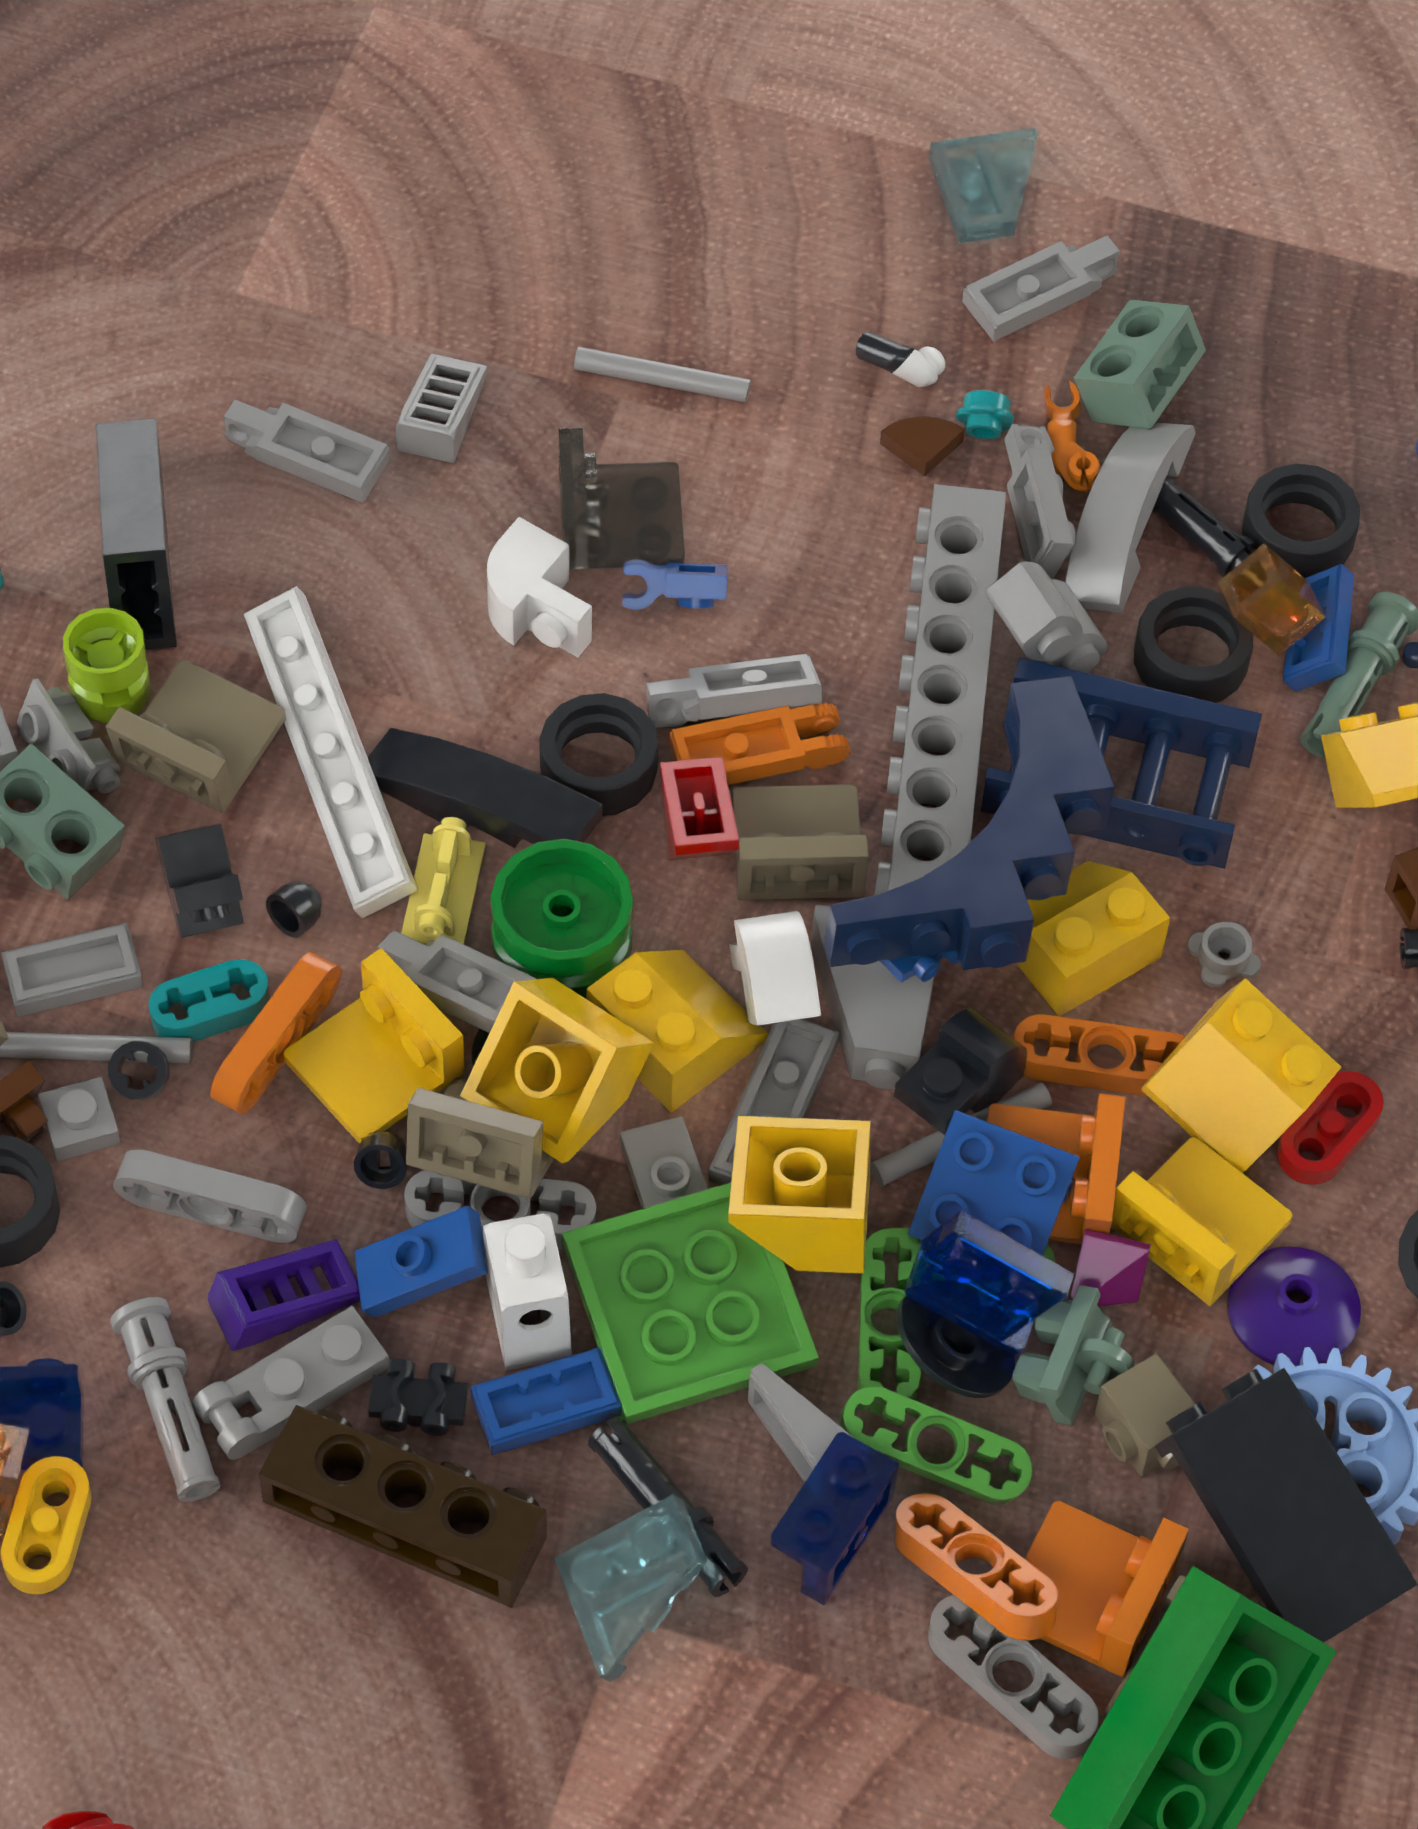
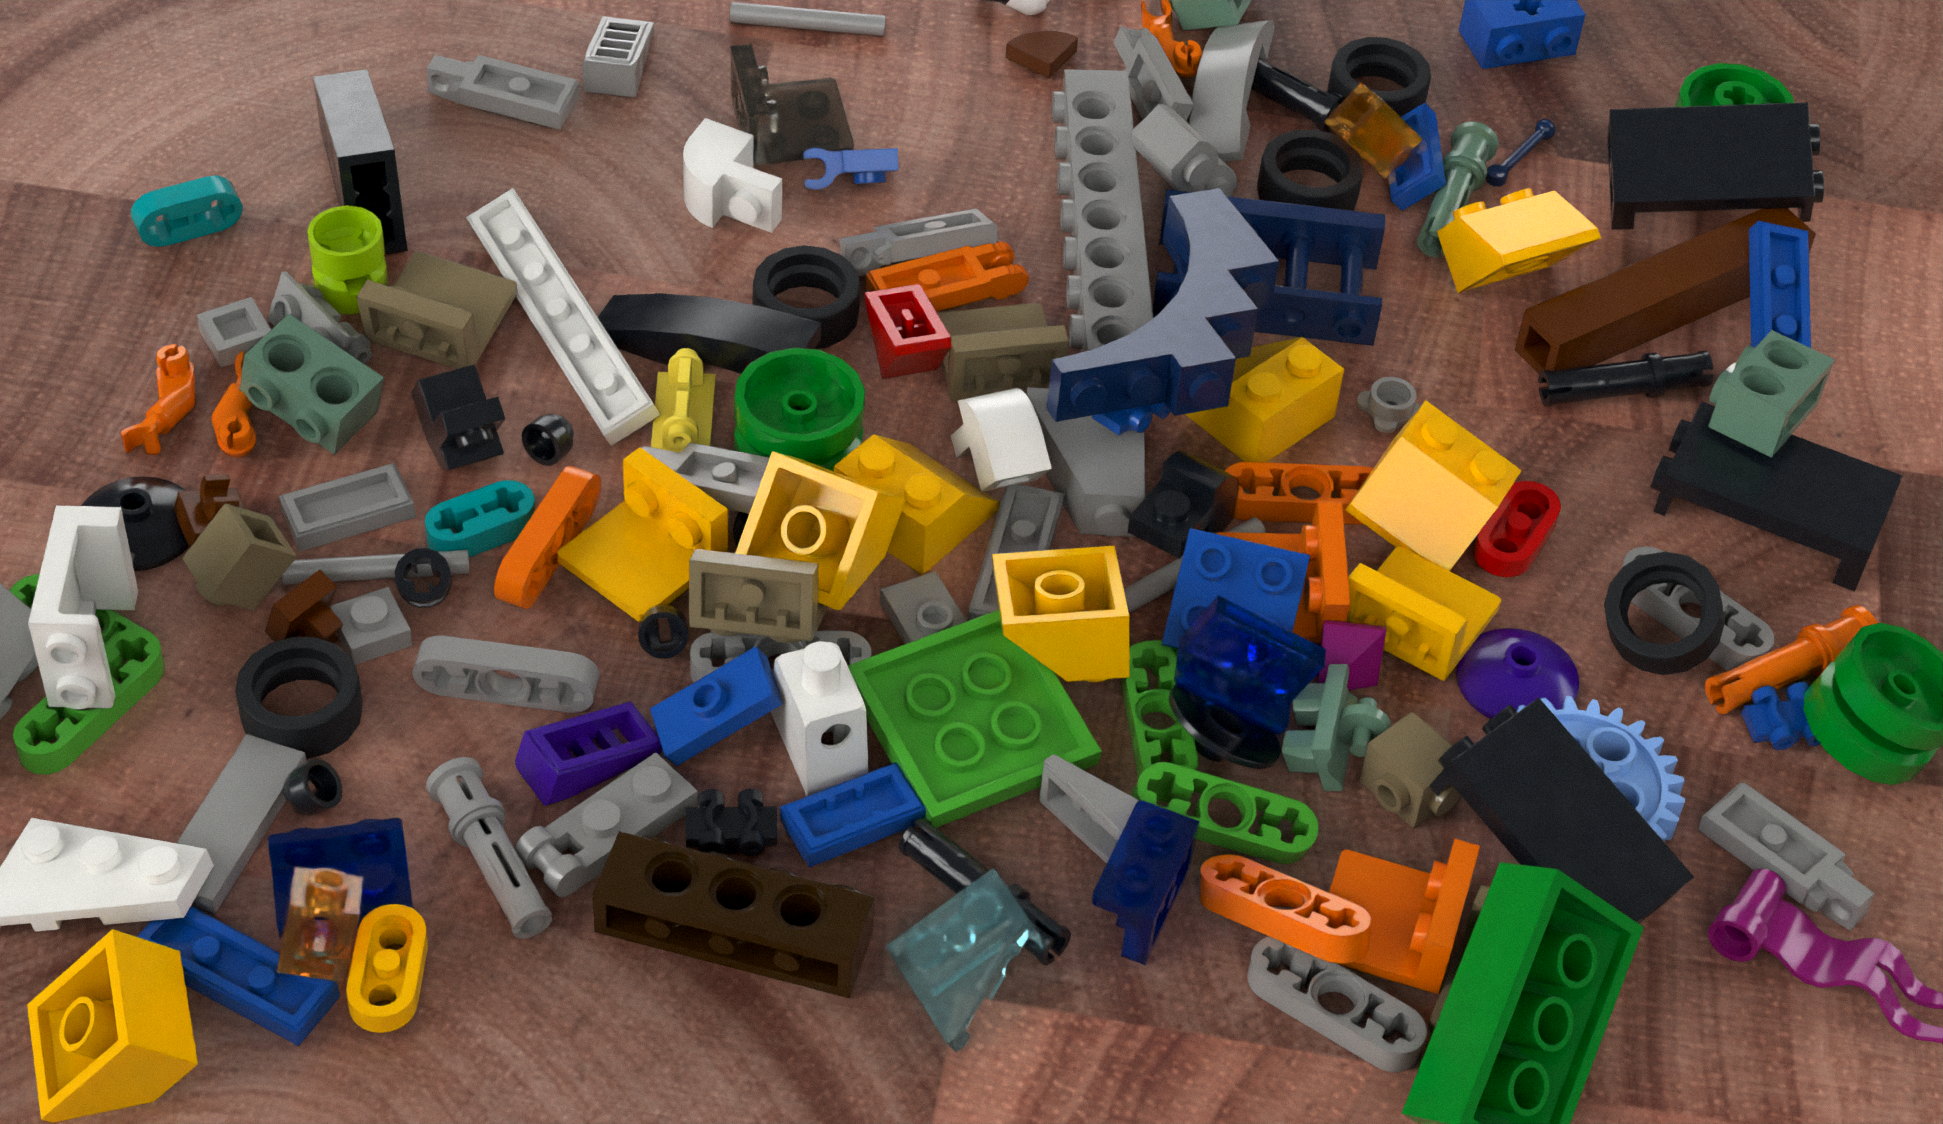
camera: 10 degrees left, 10 degrees down
teal plate [956,390,1014,440] -> none

